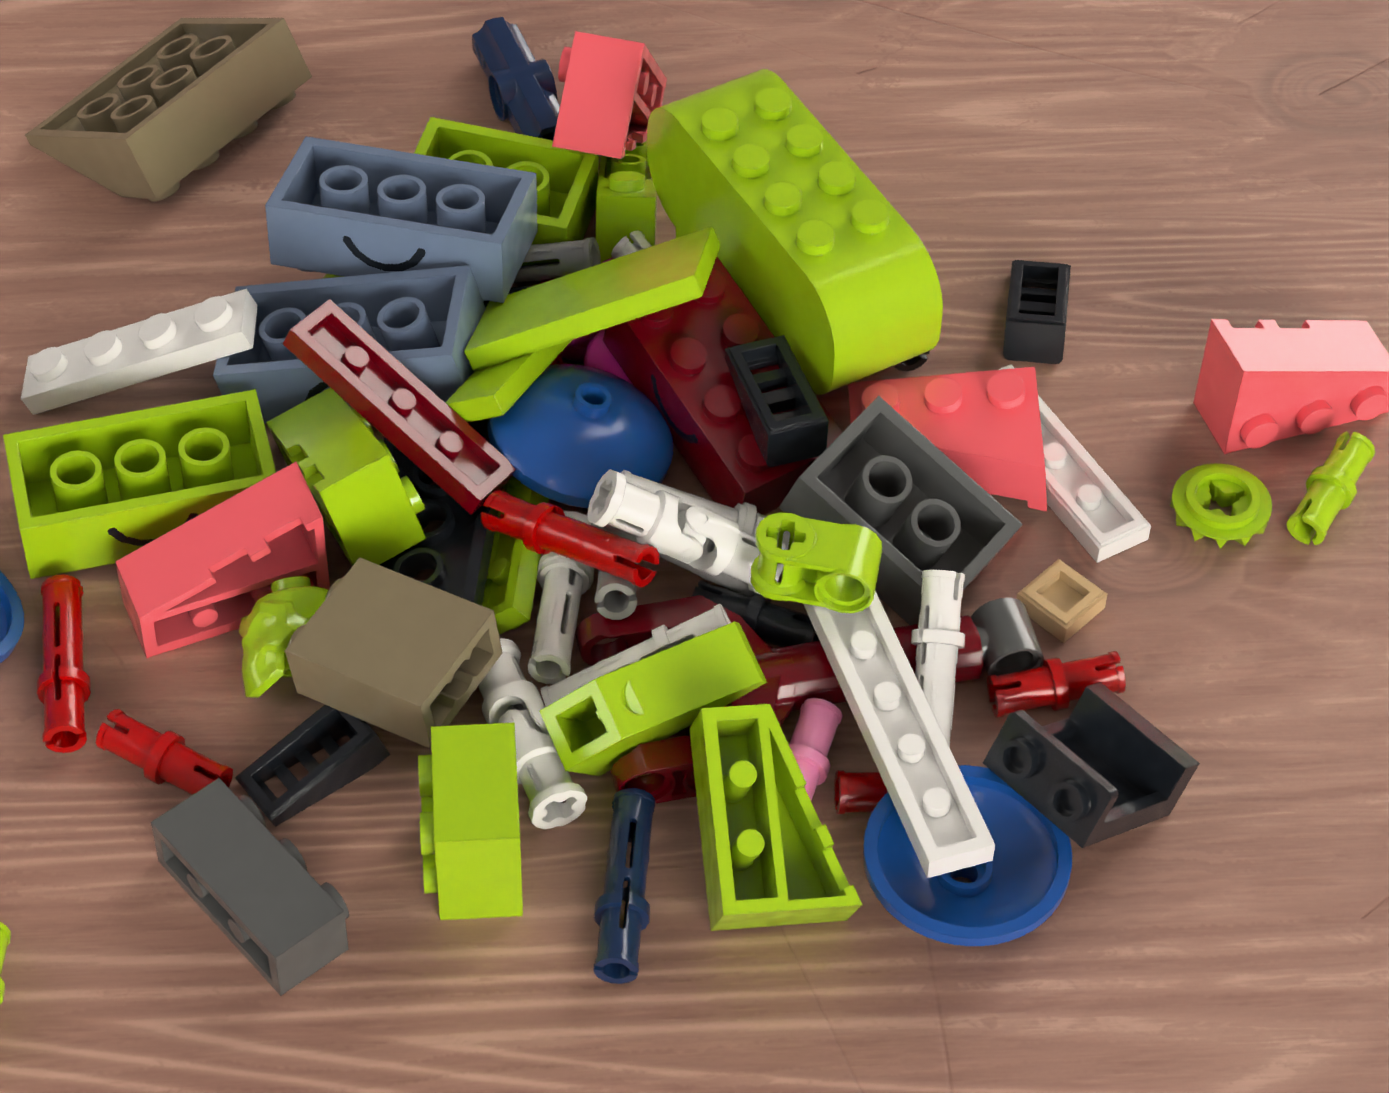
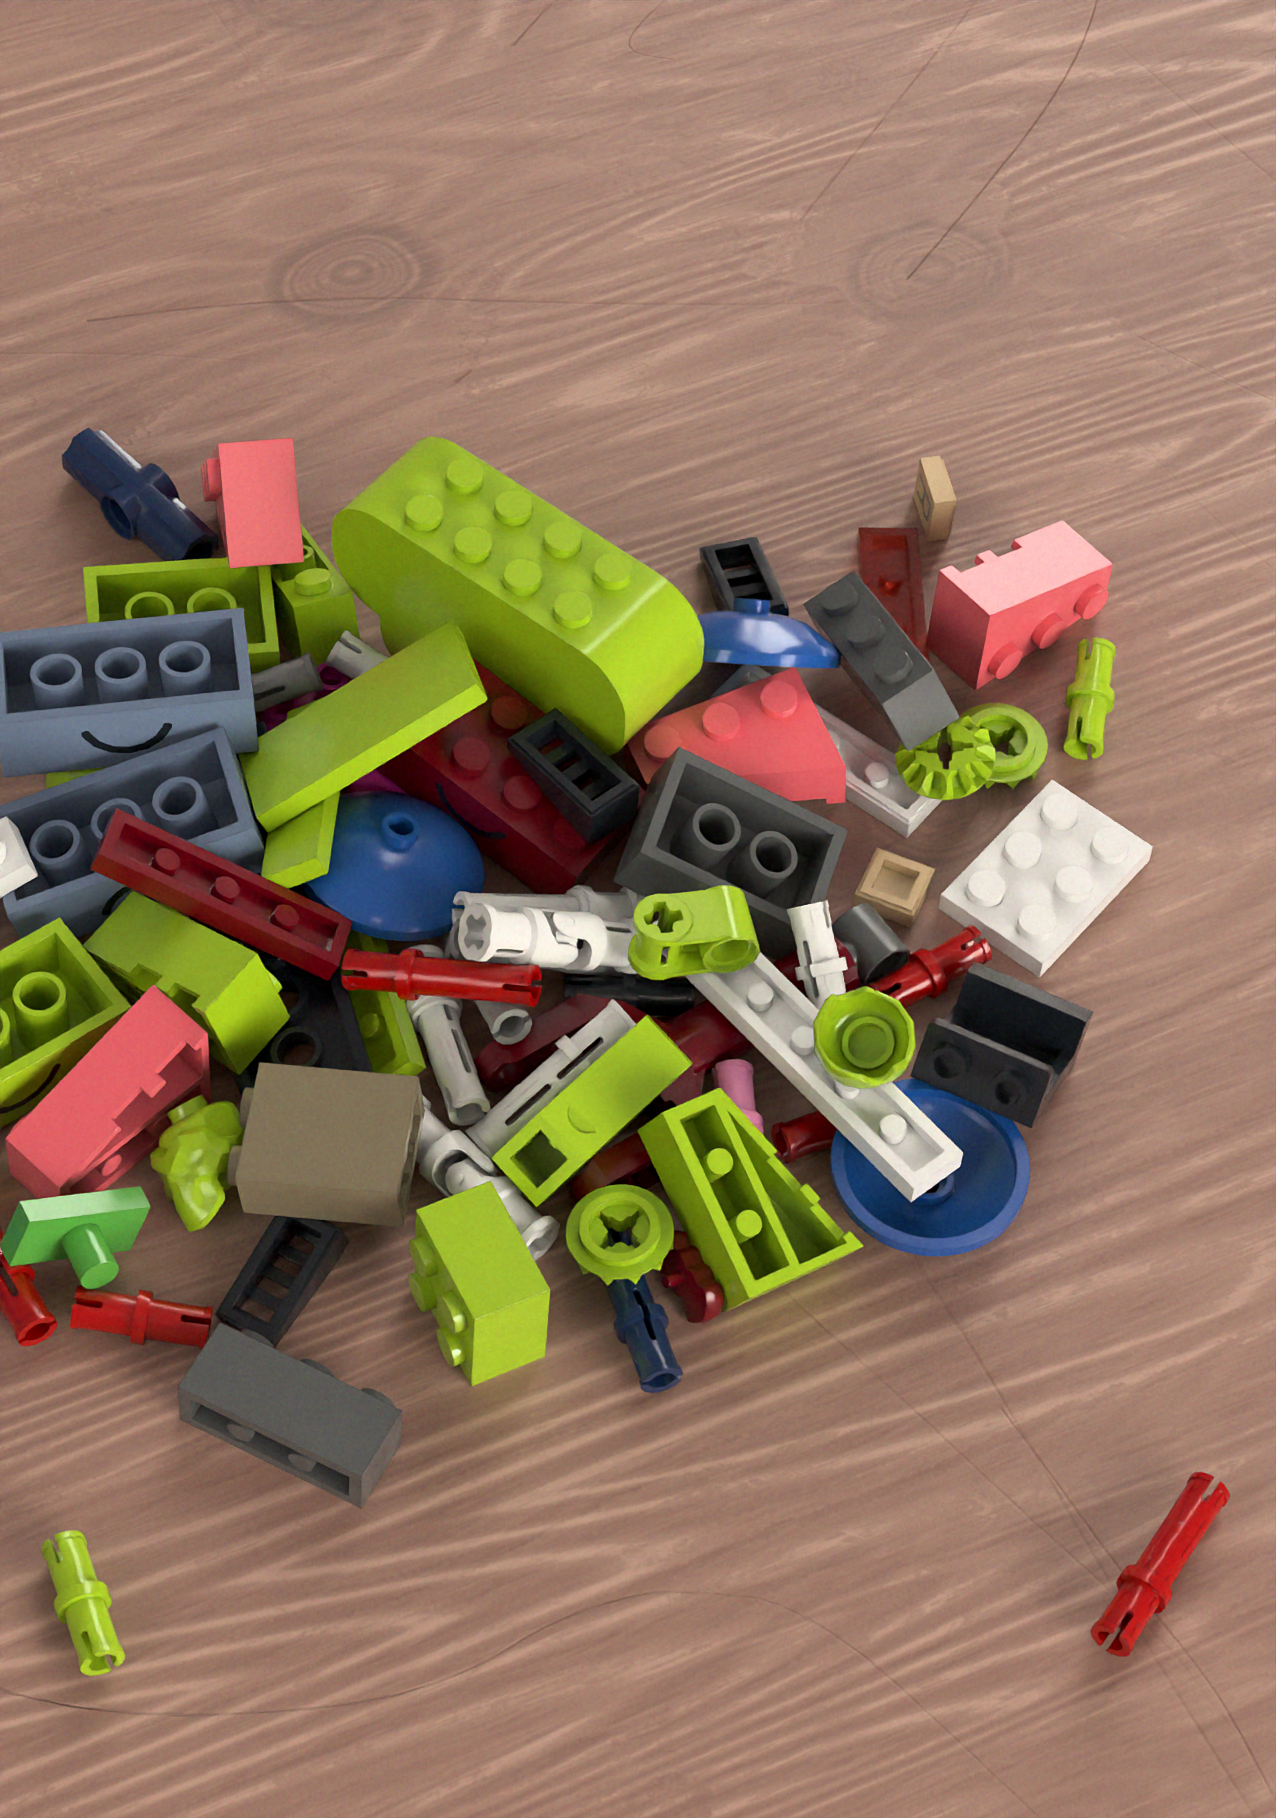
camera: 25 degrees left, 5 degrees up
none -> bright green tile [0,1186,151,1289]
none -> lime gear [566,1184,674,1286]
none -> dark red piece [658,1230,724,1324]
none -> blue dish [697,598,841,668]
none -> dark grey brick [803,571,960,751]
none -> lime hair [813,986,916,1089]
none -> clear red tile [857,527,930,663]
none -> lime gear [895,715,995,800]
none -> tan tile [913,456,957,541]
none -> white plate [938,780,1153,978]

